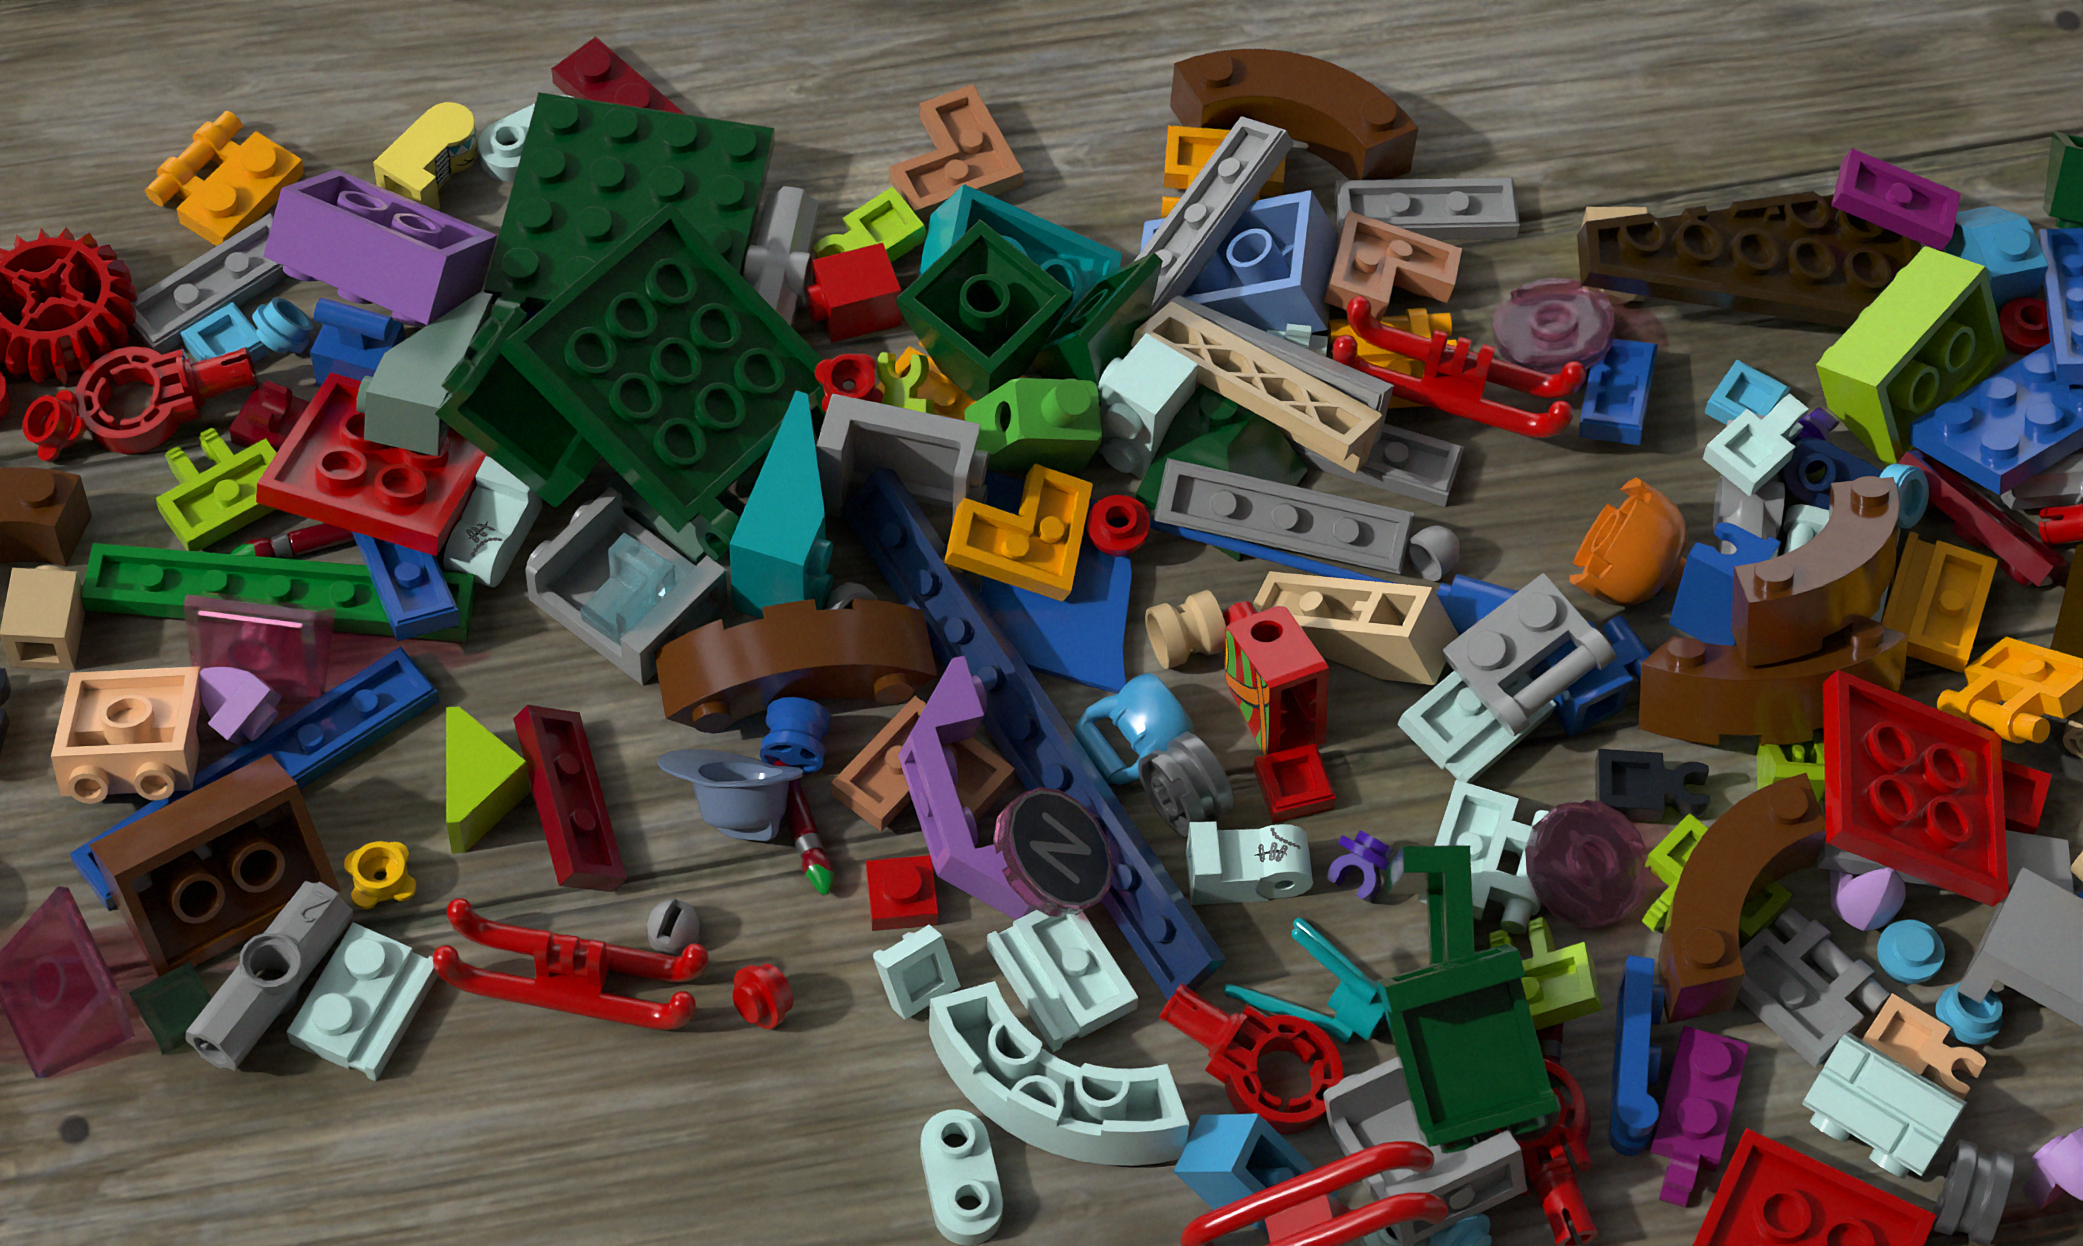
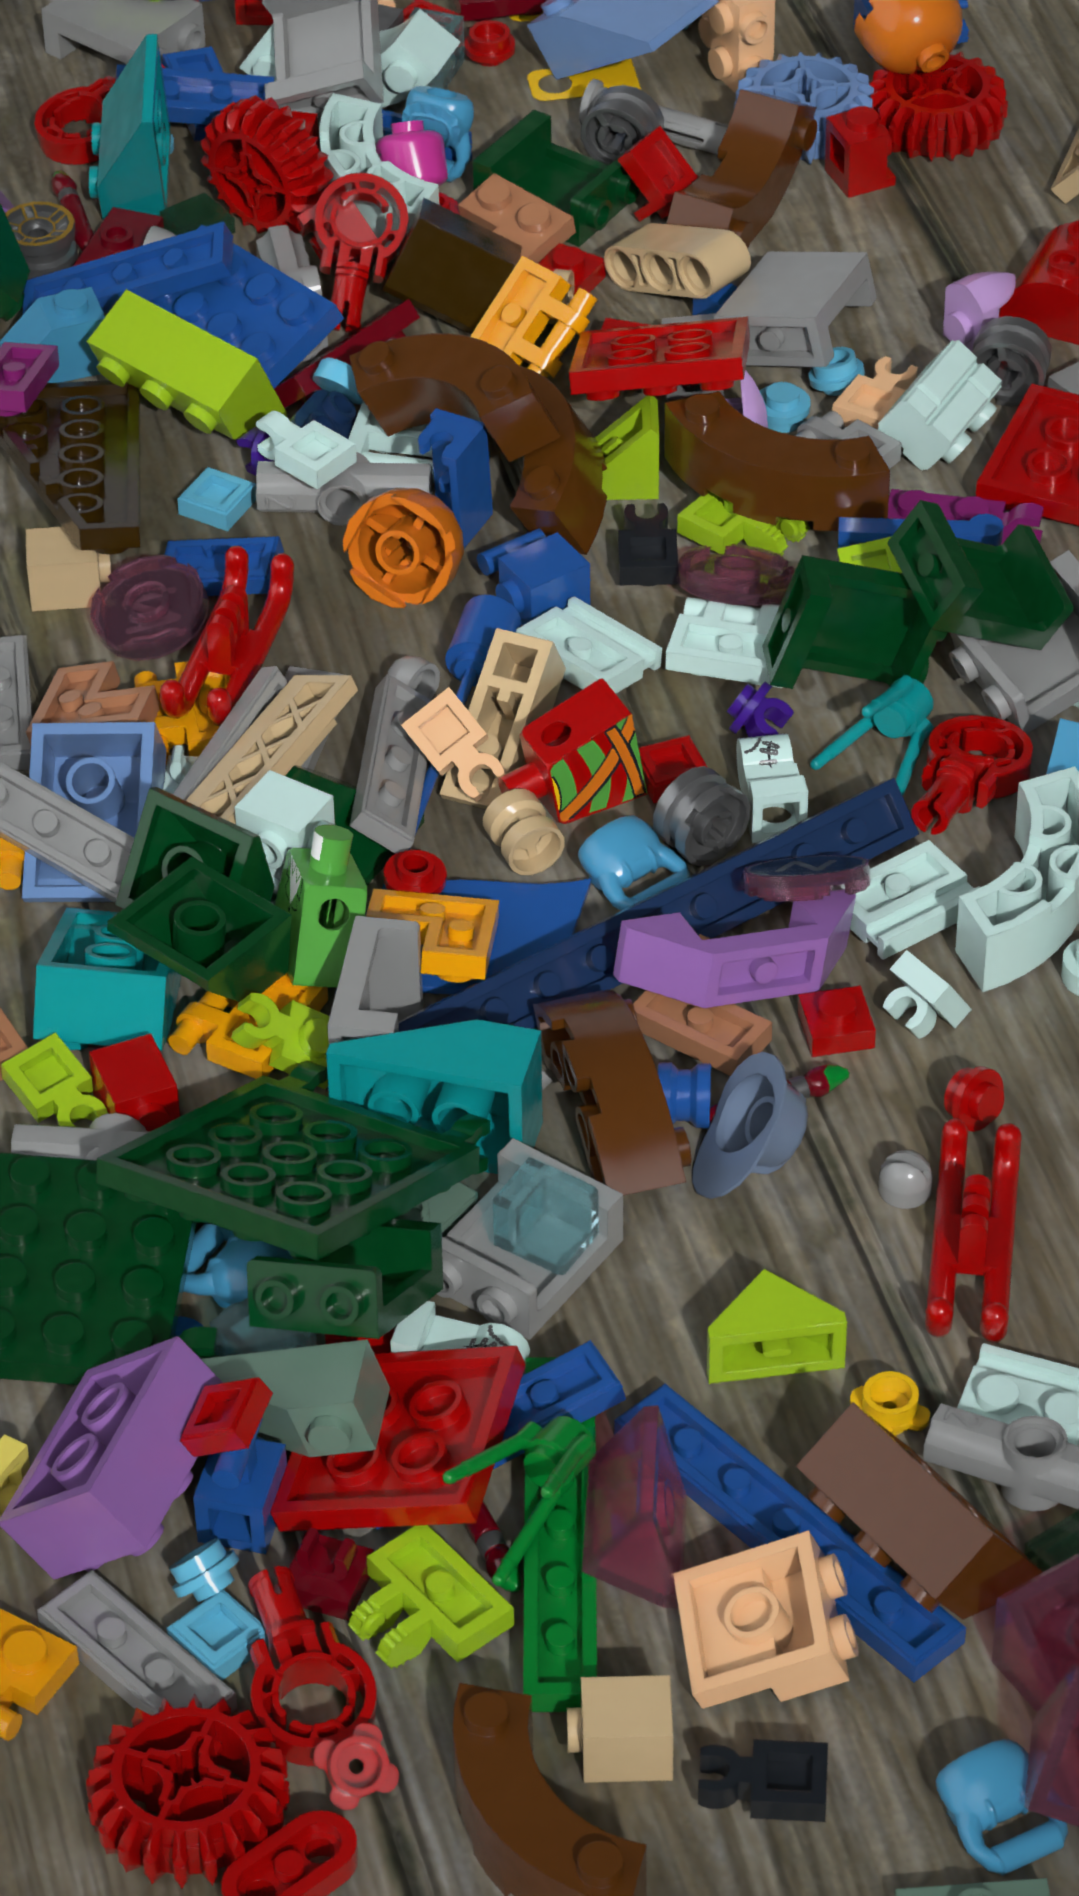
camera: 90 degrees left, 15 degrees down
lavender plate [199,667,282,746] -> none
dark red plate [513,704,627,892] -> none
red plate [815,353,883,413] -> none
light grey plate [1442,573,1617,736] -> none
none -> red tile [180,1377,273,1457]
none -> light nougat plate [401,687,506,802]
none -> green plant [443,1416,596,1586]

